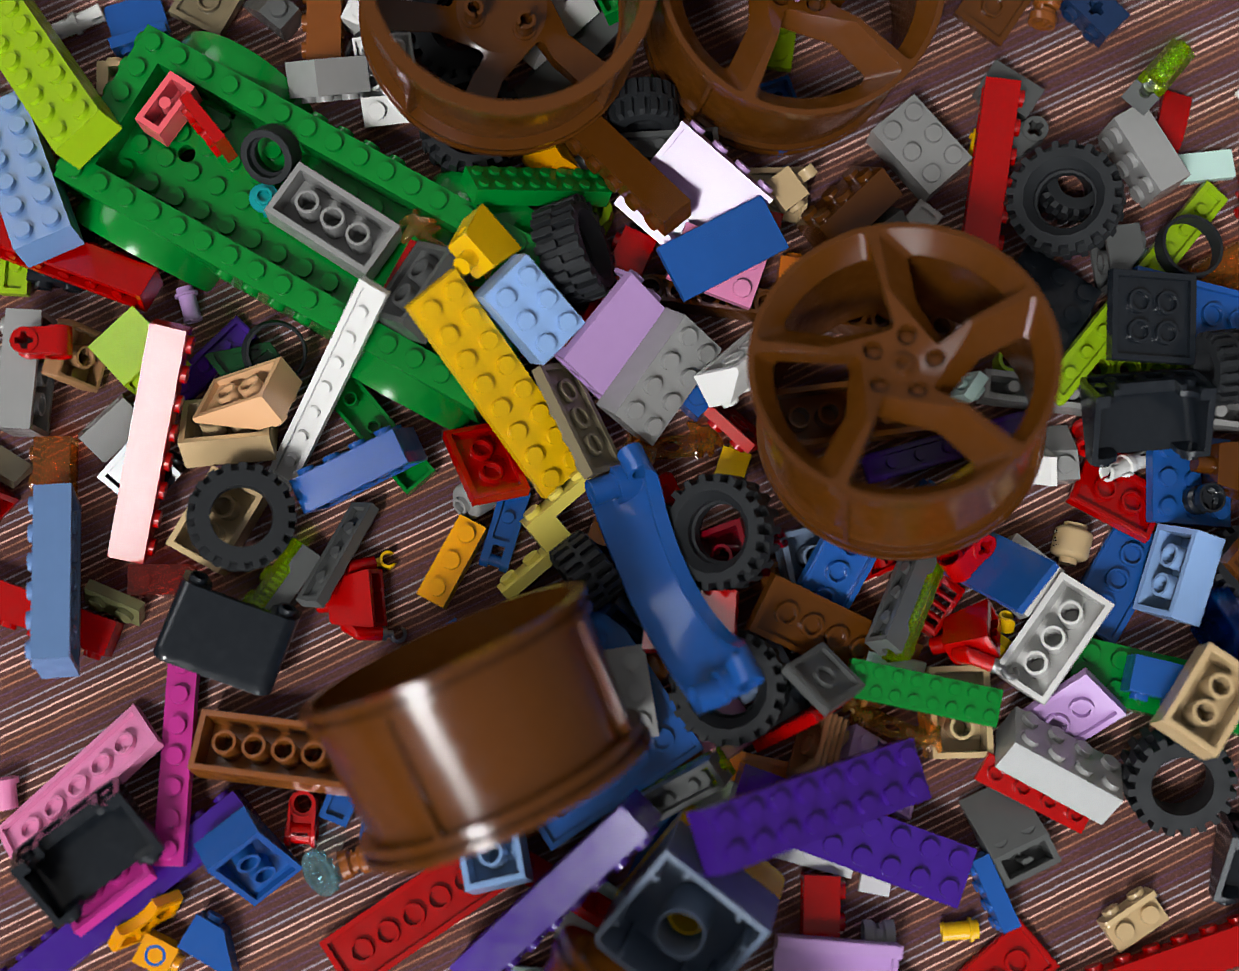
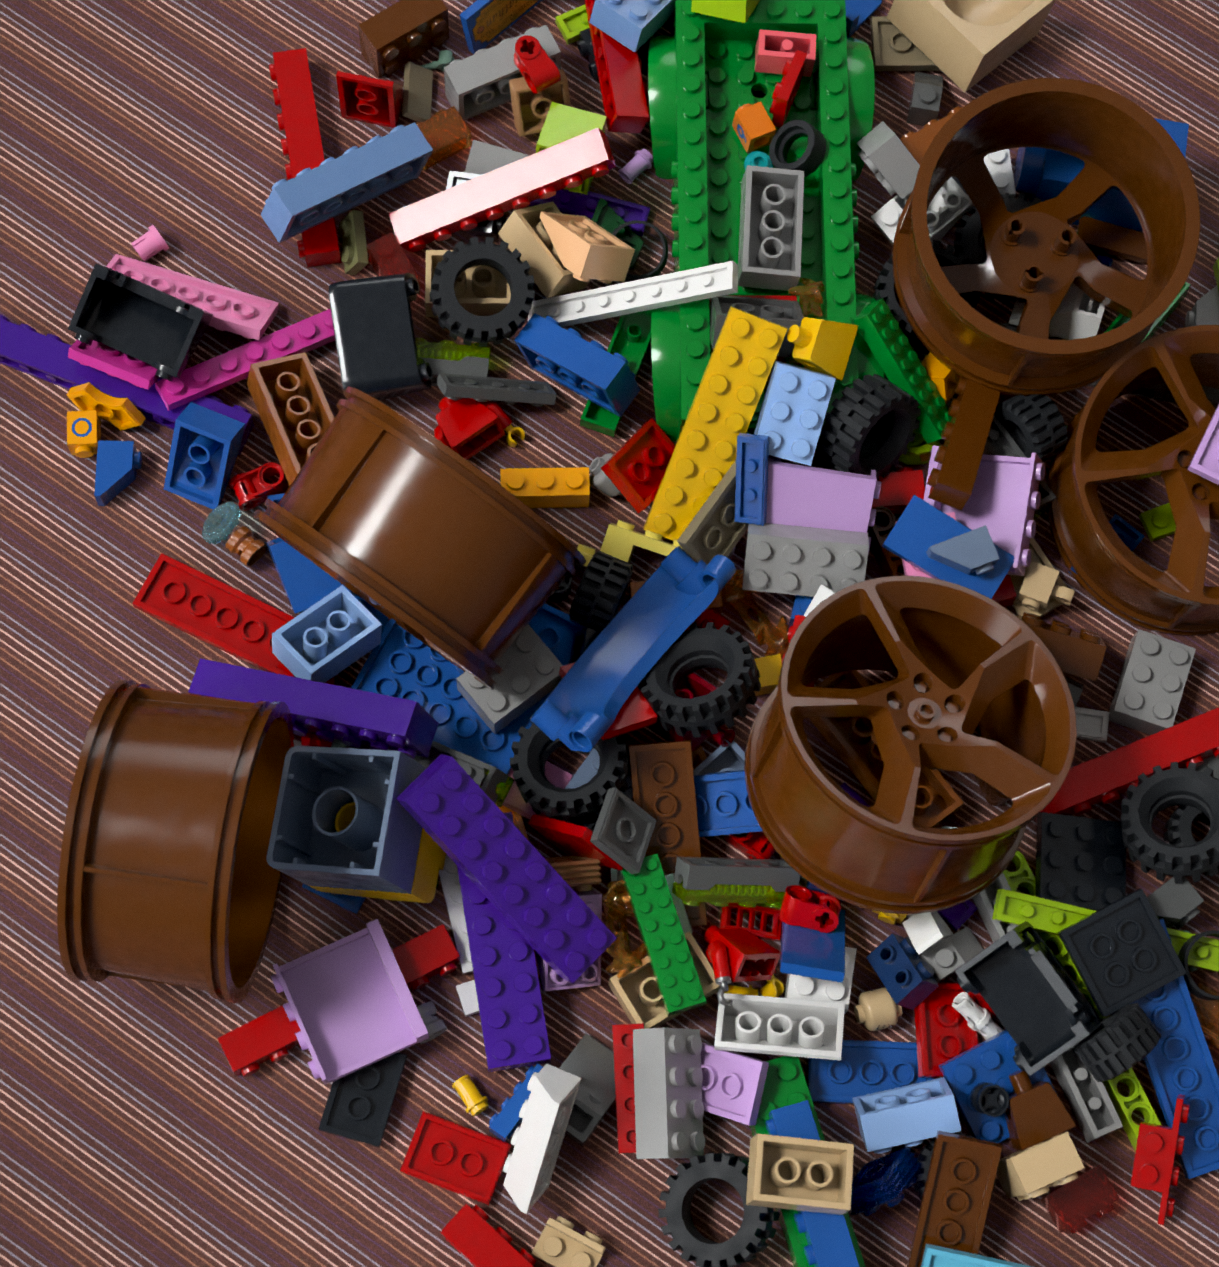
camera: 60 degrees right, 10 degrees down
blue plate [478,493,531,573] -> none
none -> white slope [503,1064,582,1214]
none -> orange brick [732,101,776,153]
none -> blue tile [735,433,769,525]
none -> dark blue brick [866,933,939,1010]
none -> sand blue slope [926,525,1000,576]

